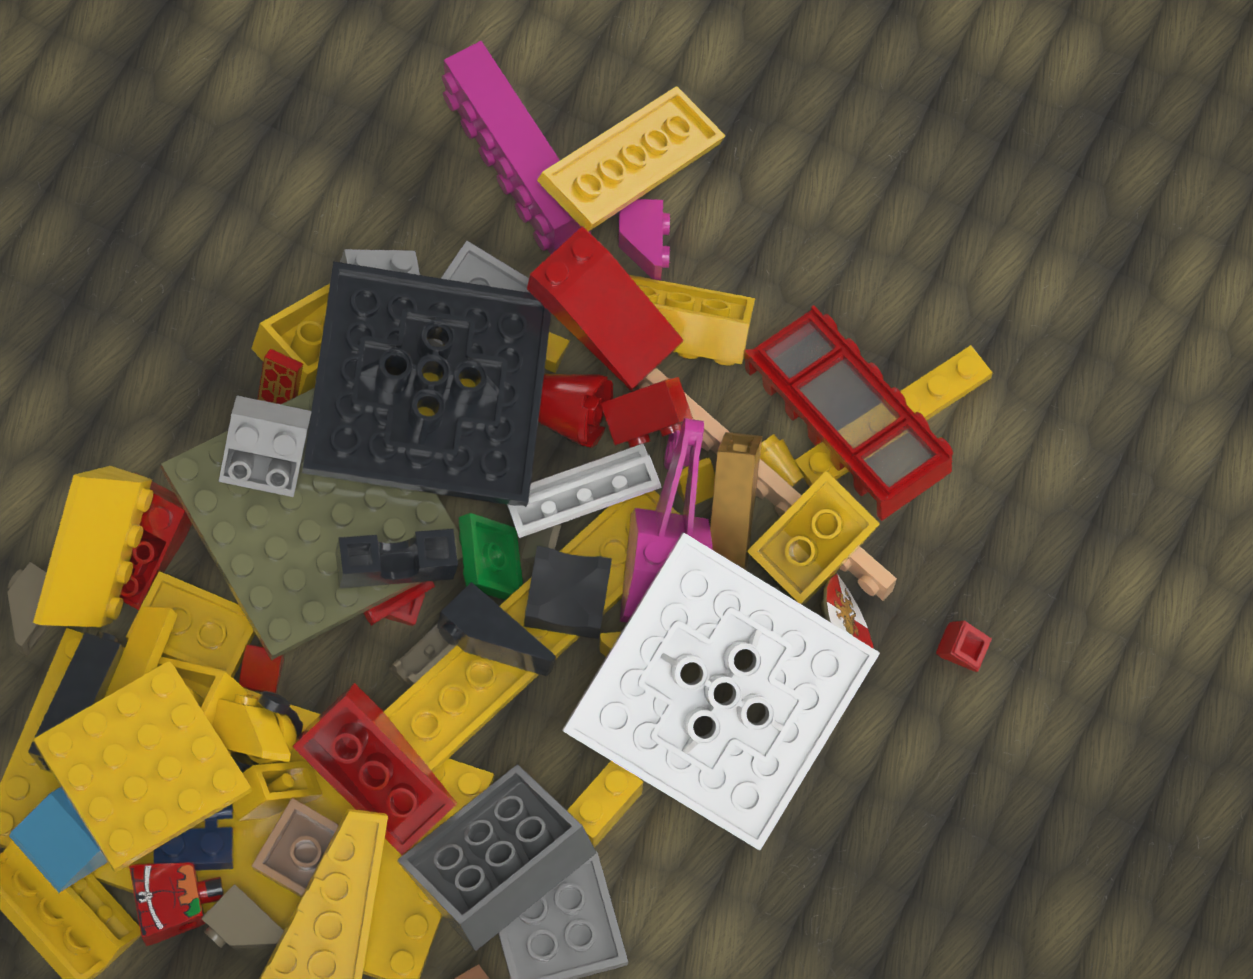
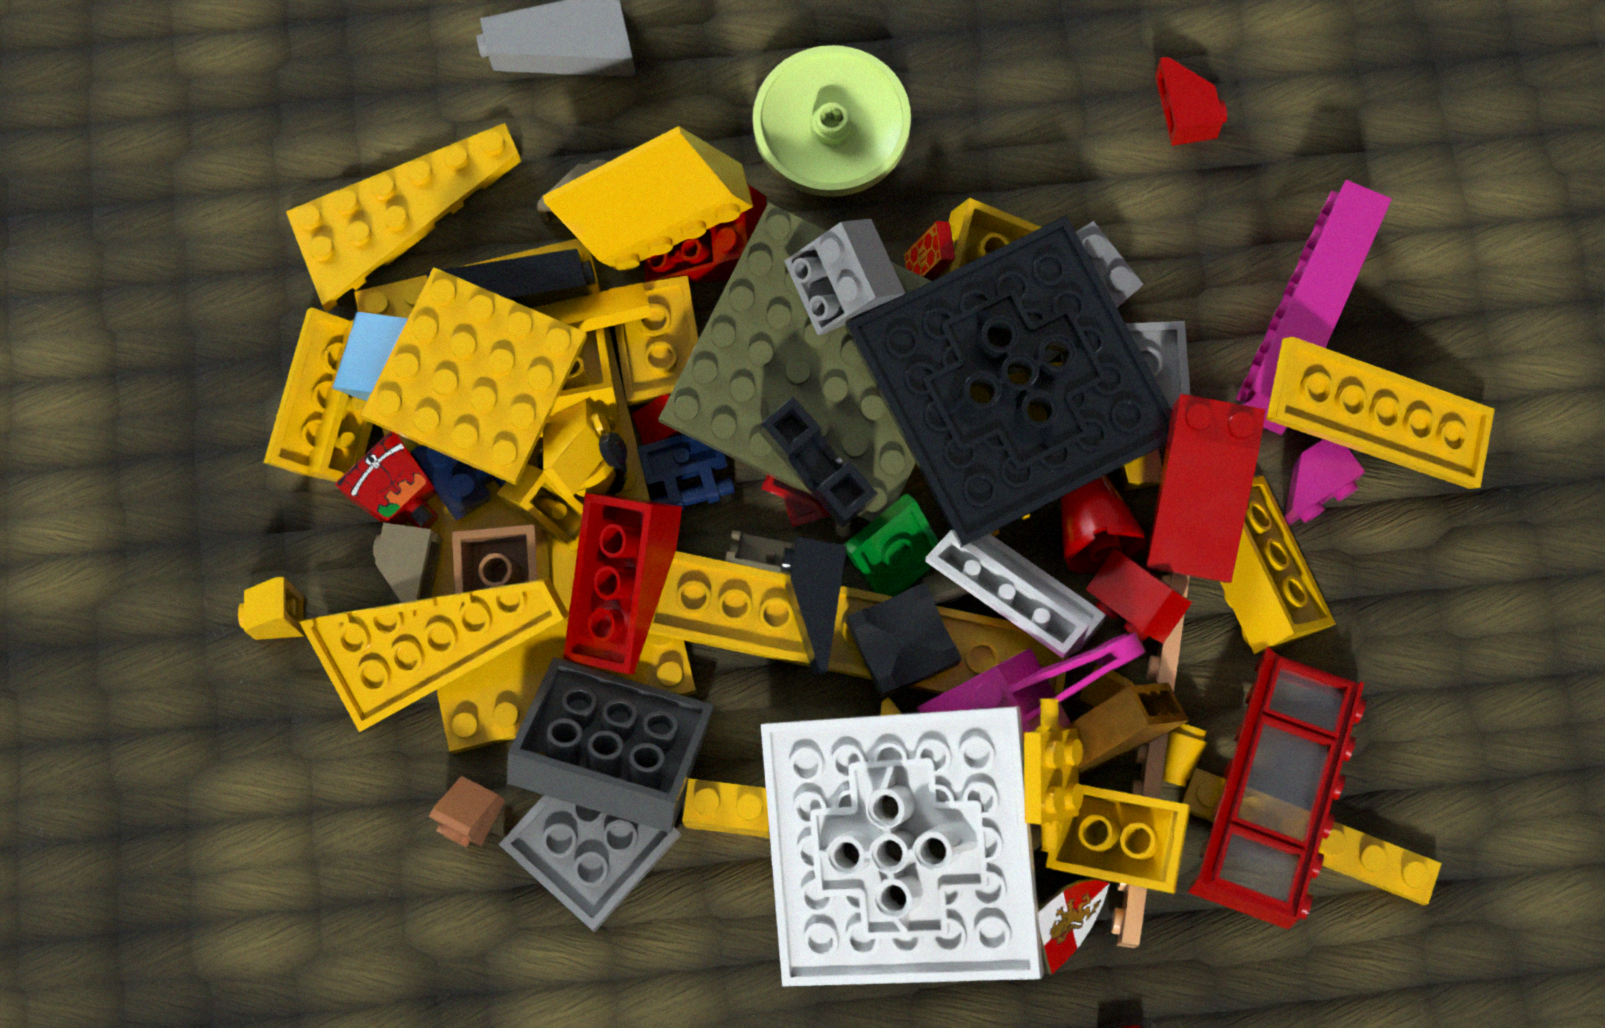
camera: 65 degrees right, 5 degrees up
none -> dark blue plate [637,434,735,512]
none -> yellowish green dish [753,45,911,197]
none -> yellow plate [1024,698,1083,852]
none -> red slope [1155,57,1227,146]

